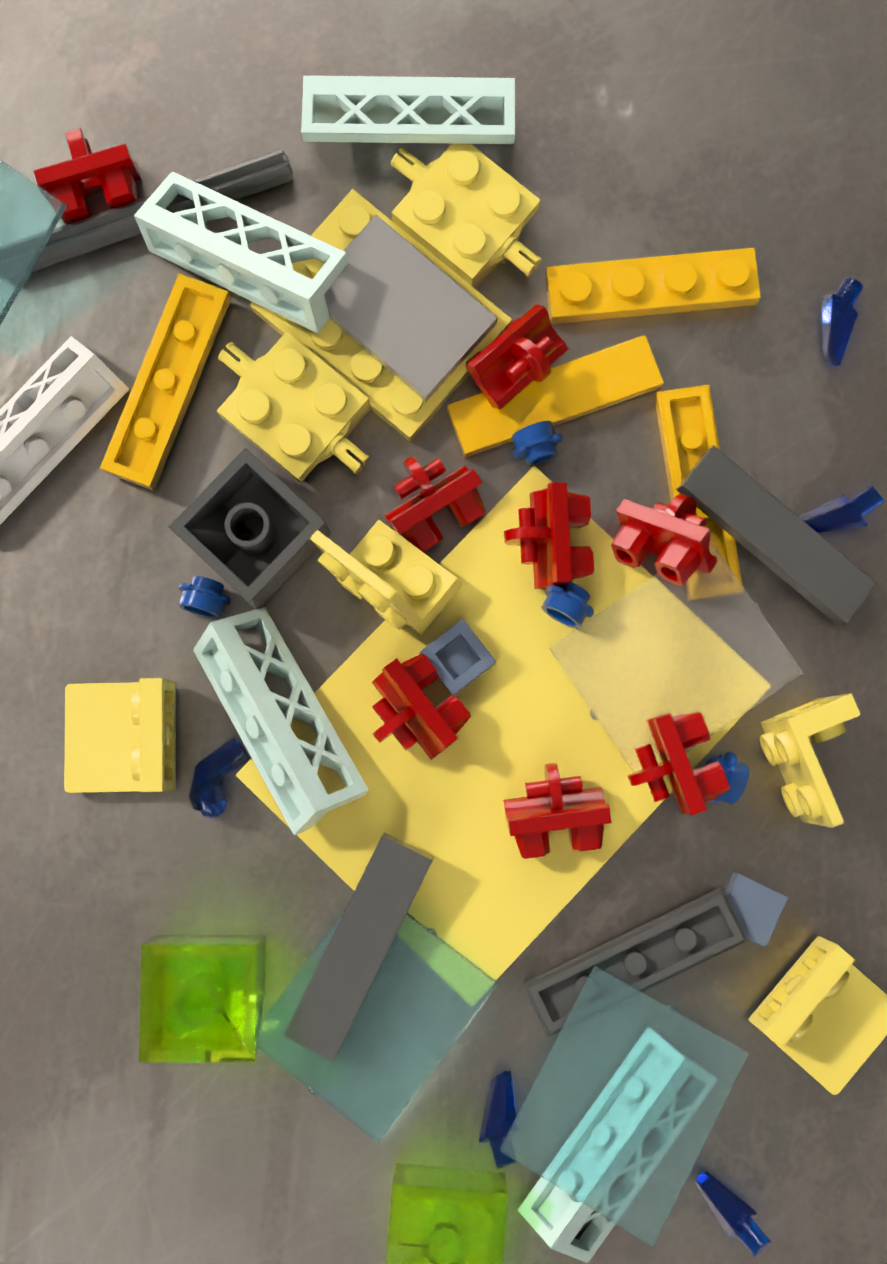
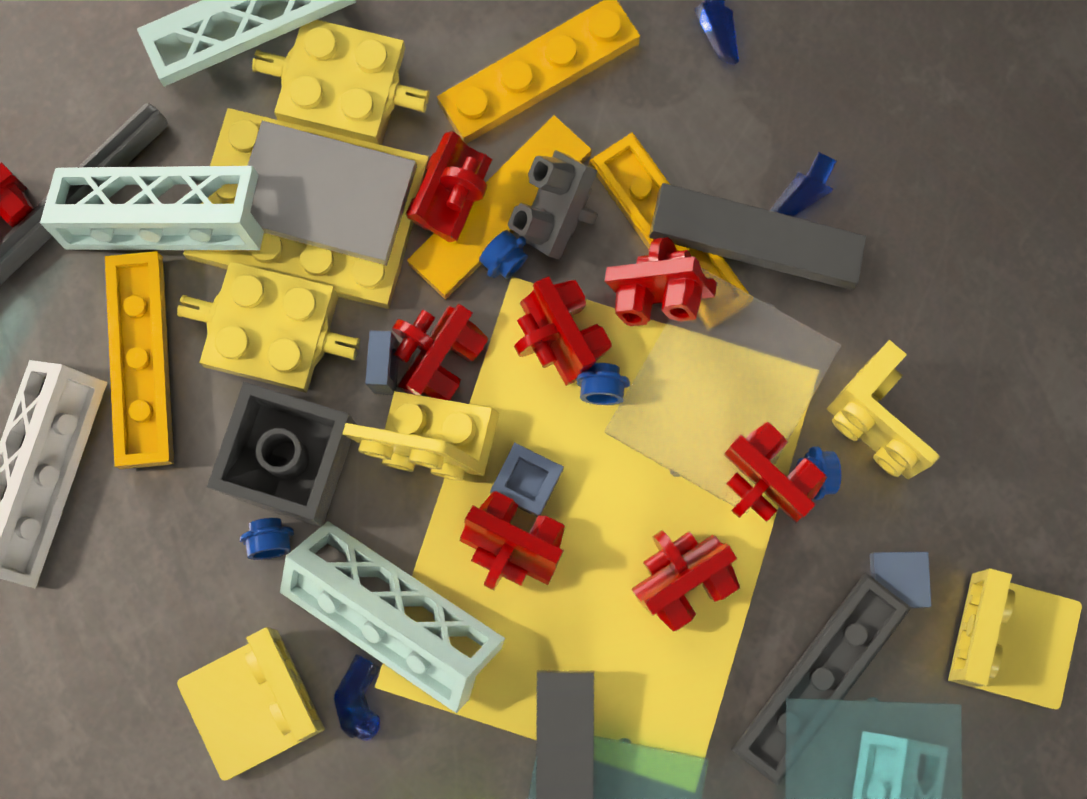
camera: 25 degrees left, 5 degrees down
none -> sand blue tile [365,330,400,395]
none -> dark grey hips [508,150,598,259]

